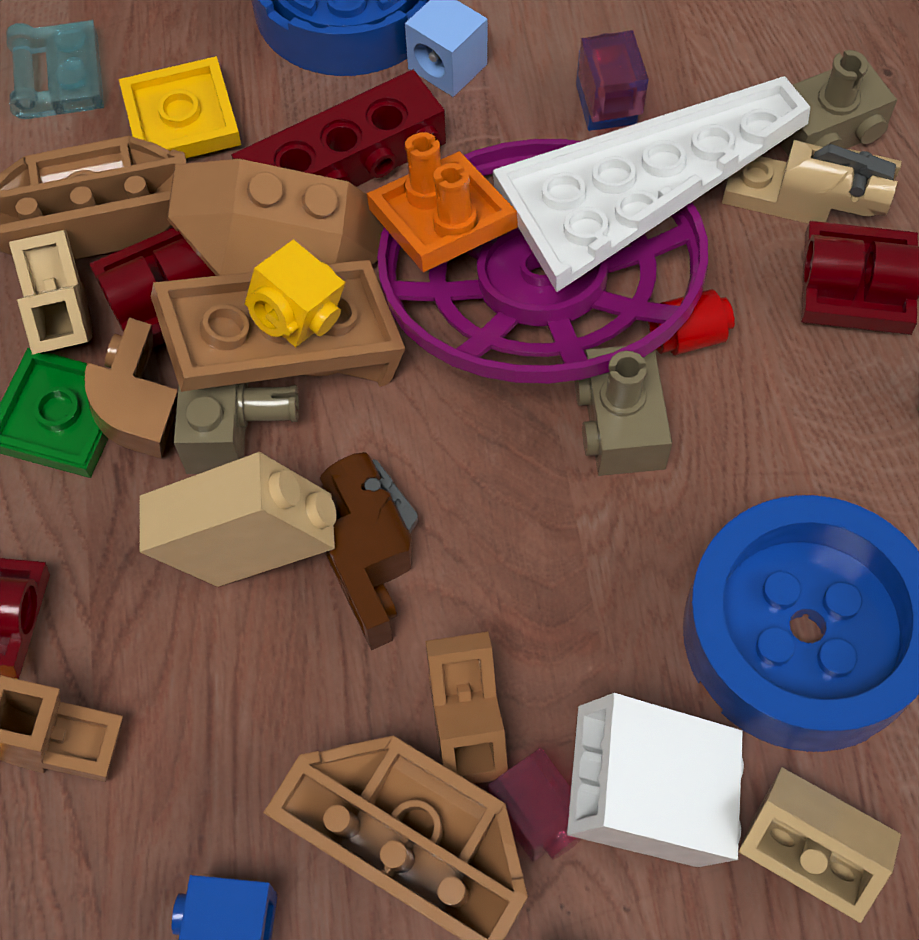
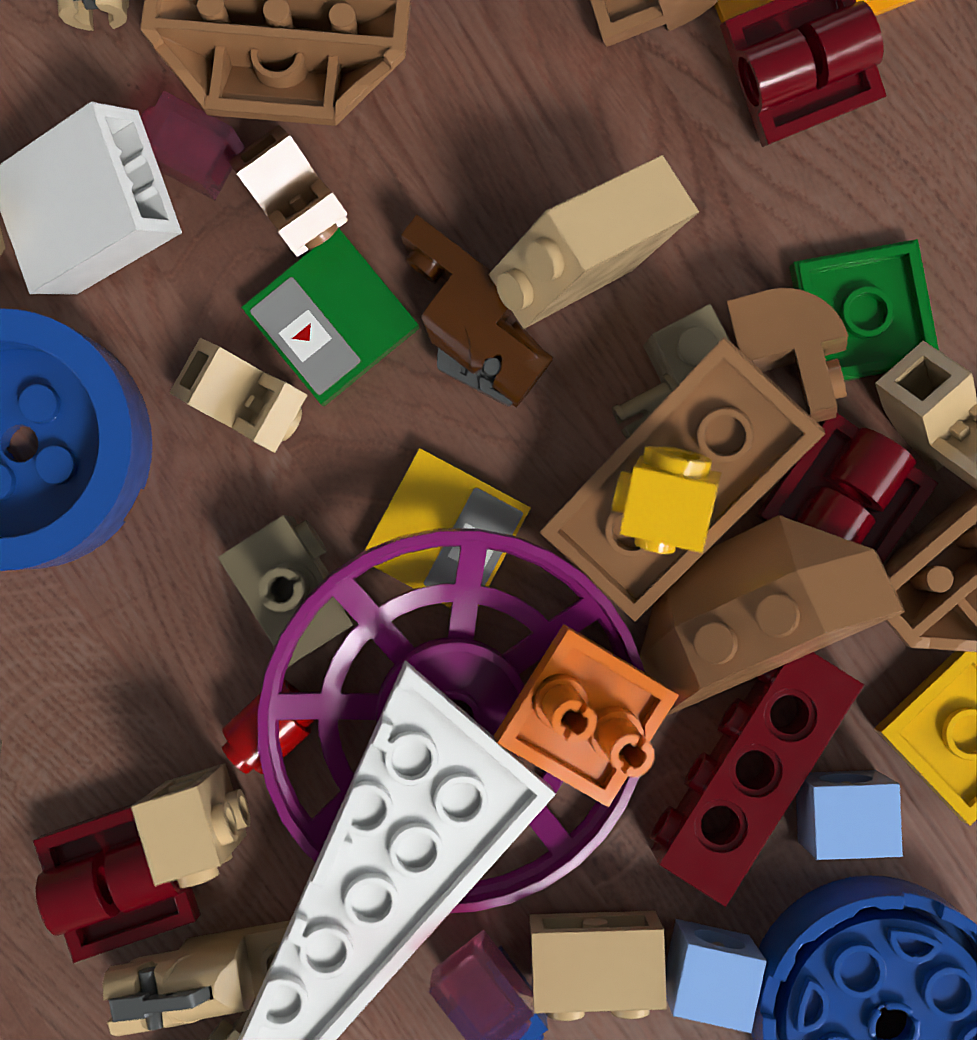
camera: 155 degrees right, 25 degrees up
none -> tan brick [131,763,250,888]
none -> tan brick [169,338,307,453]
none -> green tile [241,228,420,407]
none -> yellow tile [365,448,531,608]
none -> tan brick [529,911,667,1021]
none -> light blue piece [796,770,903,860]

